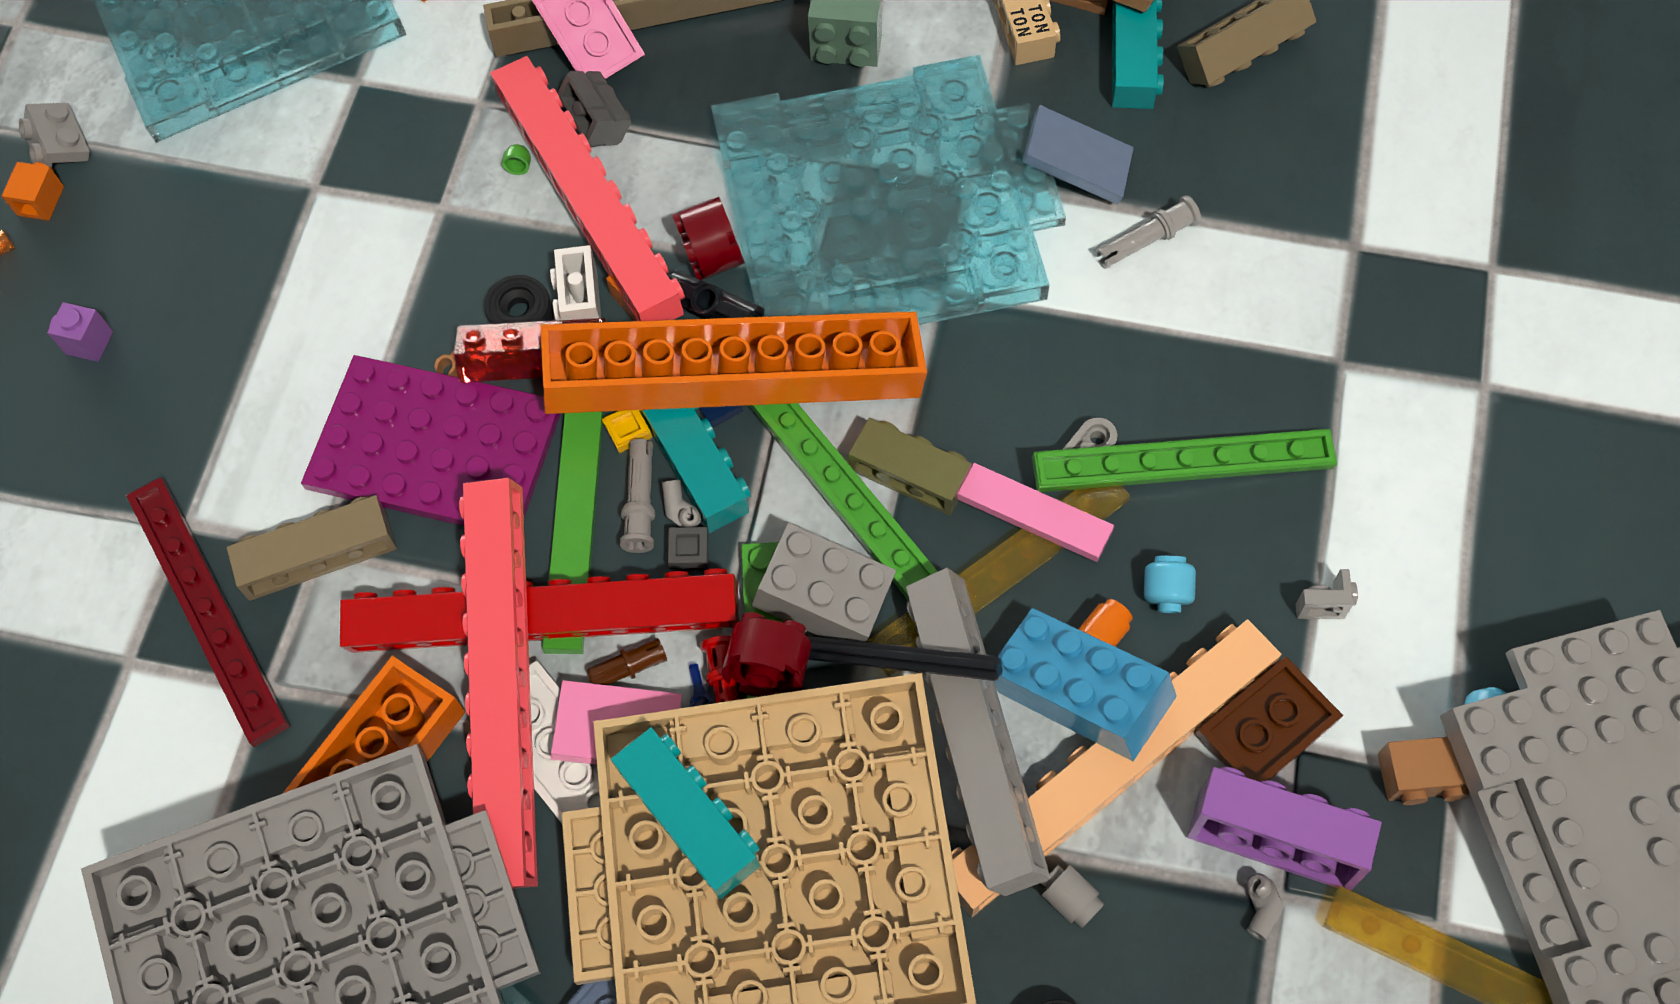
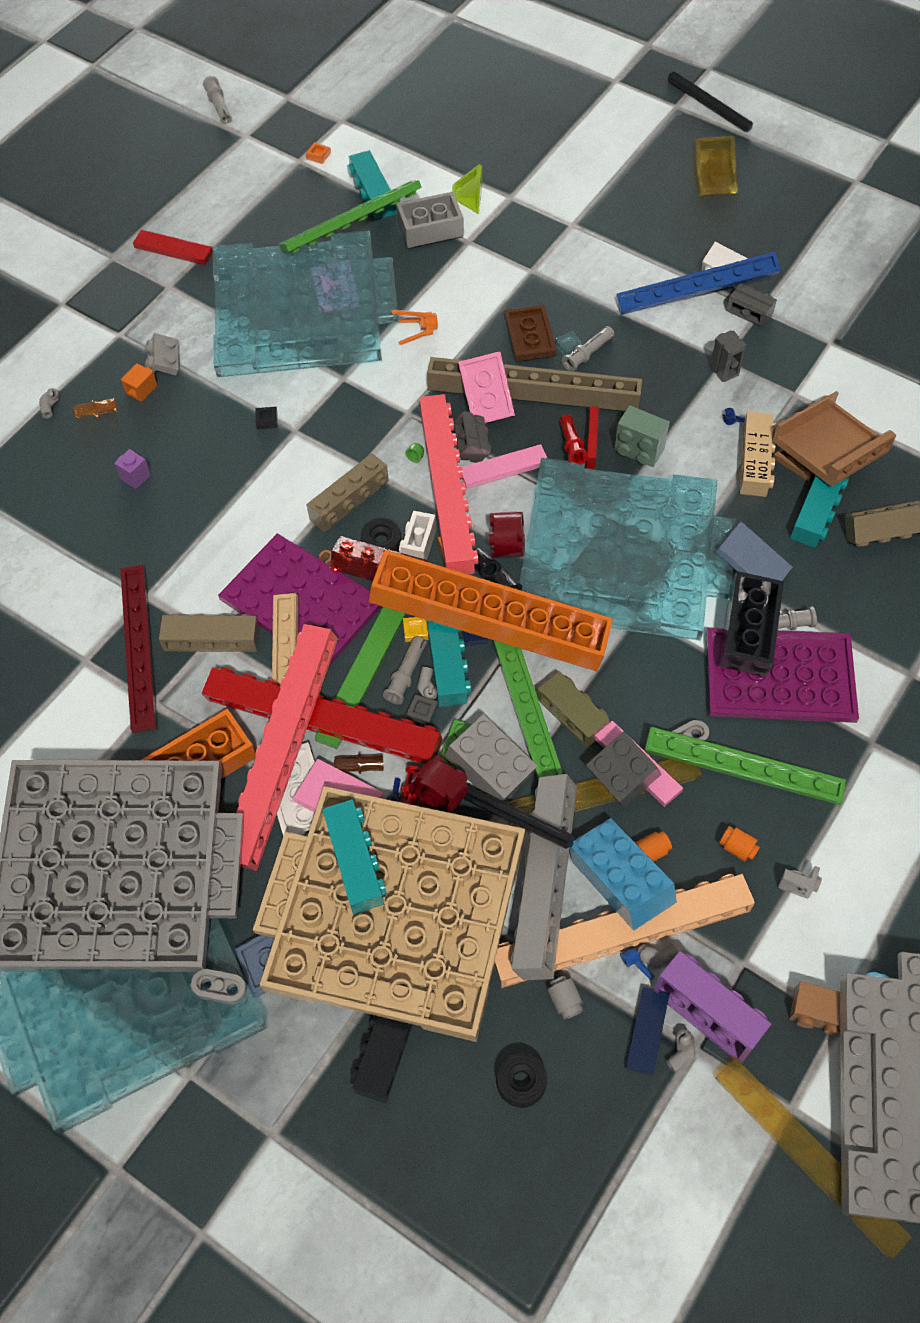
camera: 20 degrees right, 5 degrees down
medium azure head [1144,555,1196,613] -> none
reddish brown plate [1196,656,1343,782] -> none
none -> black tile [255,406,278,429]
none -> tan tile [272,593,298,686]
none -> dark tan brick [306,453,389,533]
none -> bright pink tile [462,444,549,489]
none -> red pin [559,414,588,466]
none -> red tile [586,406,599,472]
none -> dark grey brick [586,731,662,808]
none -> blue hand [621,949,655,981]
none -> dark blue tile [625,987,669,1076]
none -> light grey arm [637,944,678,967]
none -> magenta plate [706,628,859,723]
none -> black brick [718,571,784,677]
none -> orange brick [719,826,760,862]

